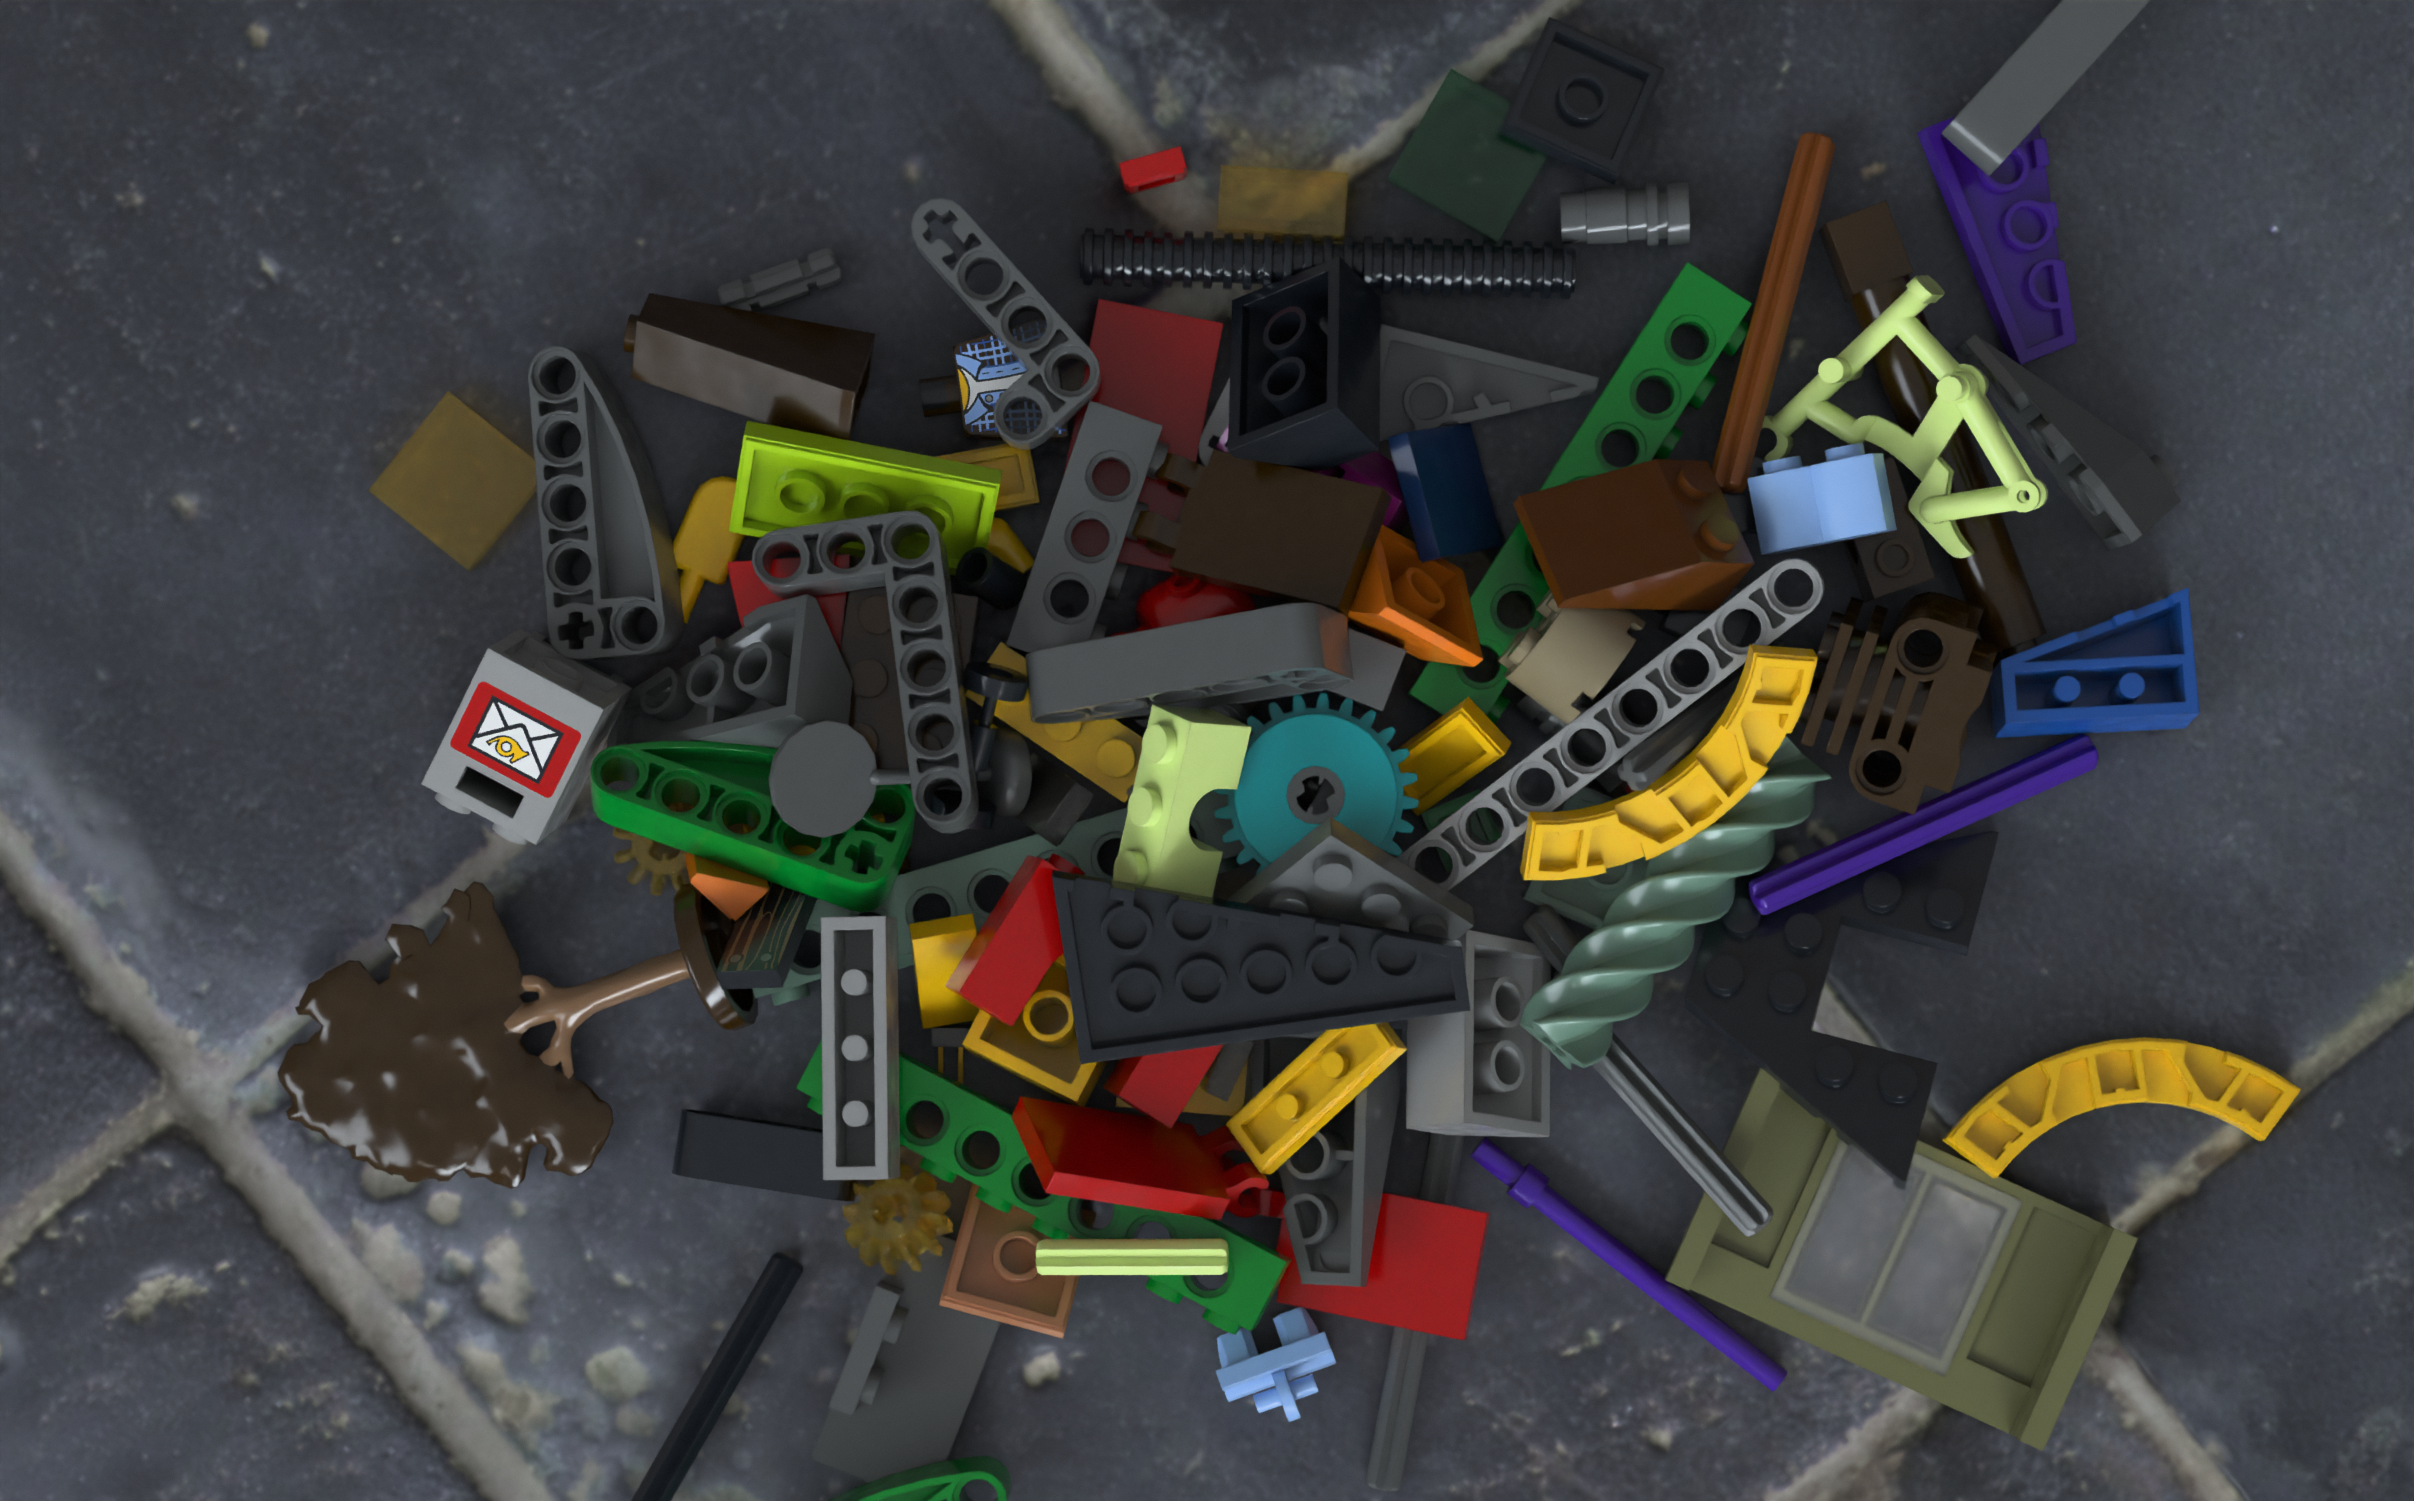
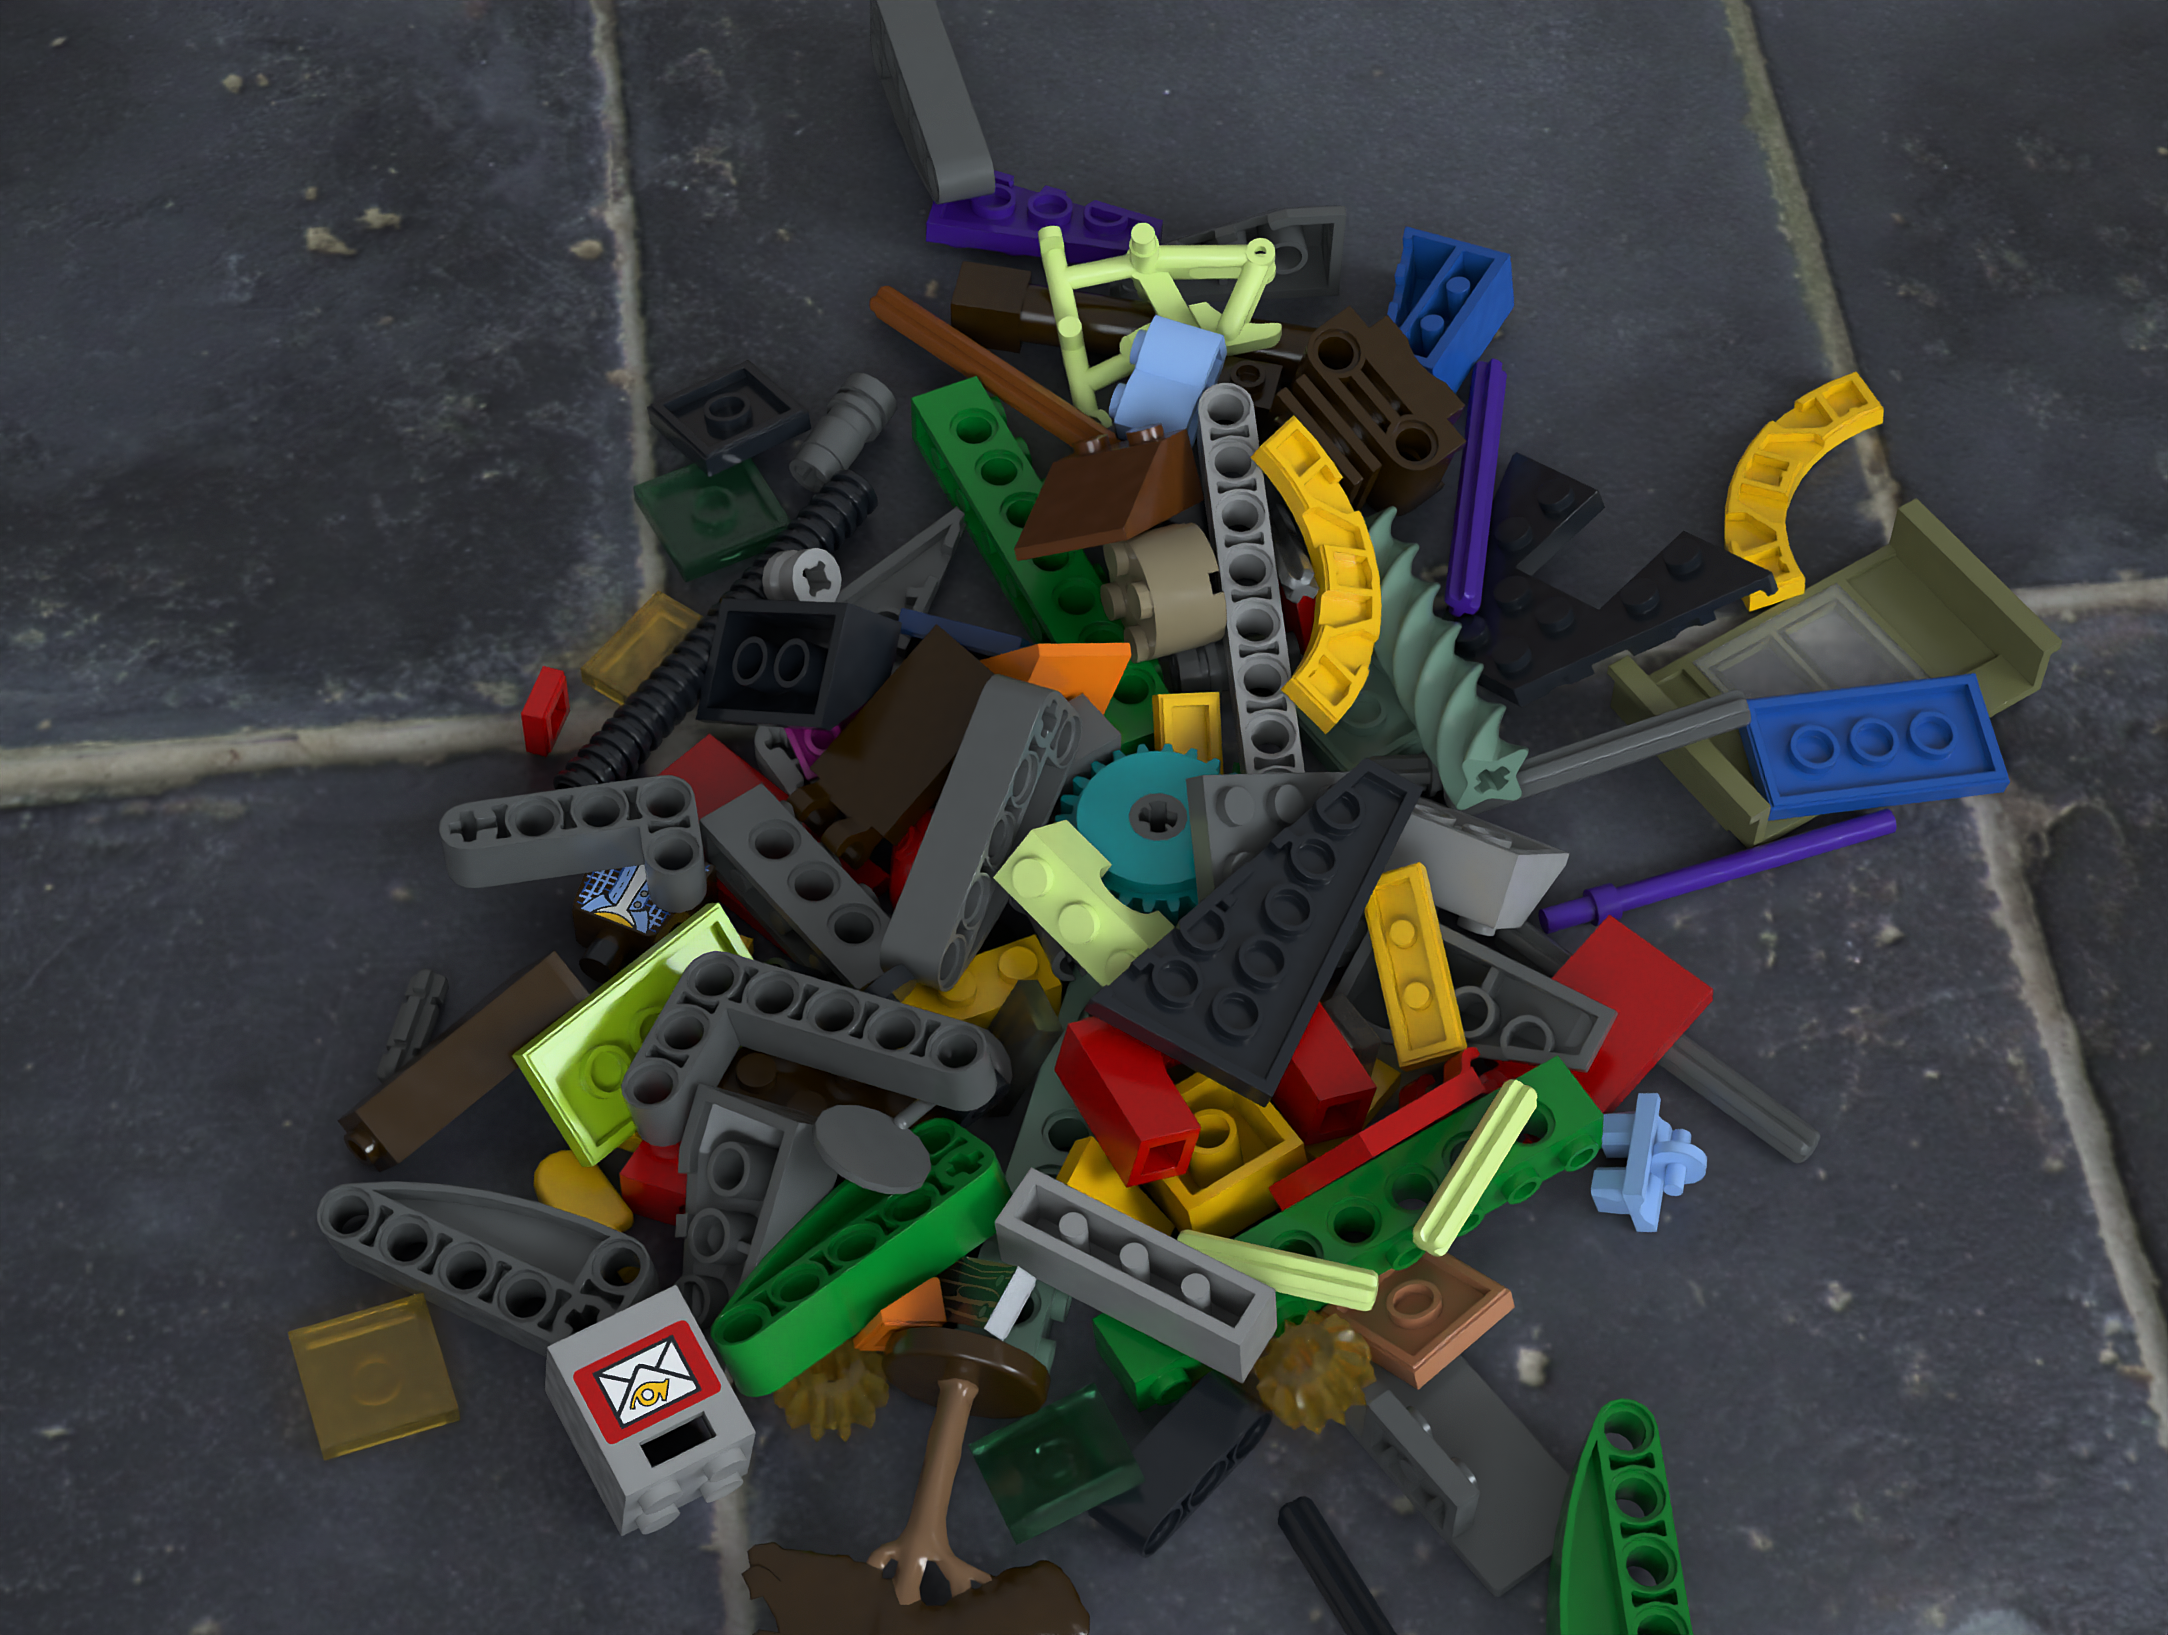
camera: 60 degrees left, 35 degrees down
none -> light grey wheel [762,548,842,602]
none -> clear green tile [968,1383,1145,1545]
none -> yellowish green axle [1177,1229,1379,1311]
none -> blue tile [1738,673,2010,821]

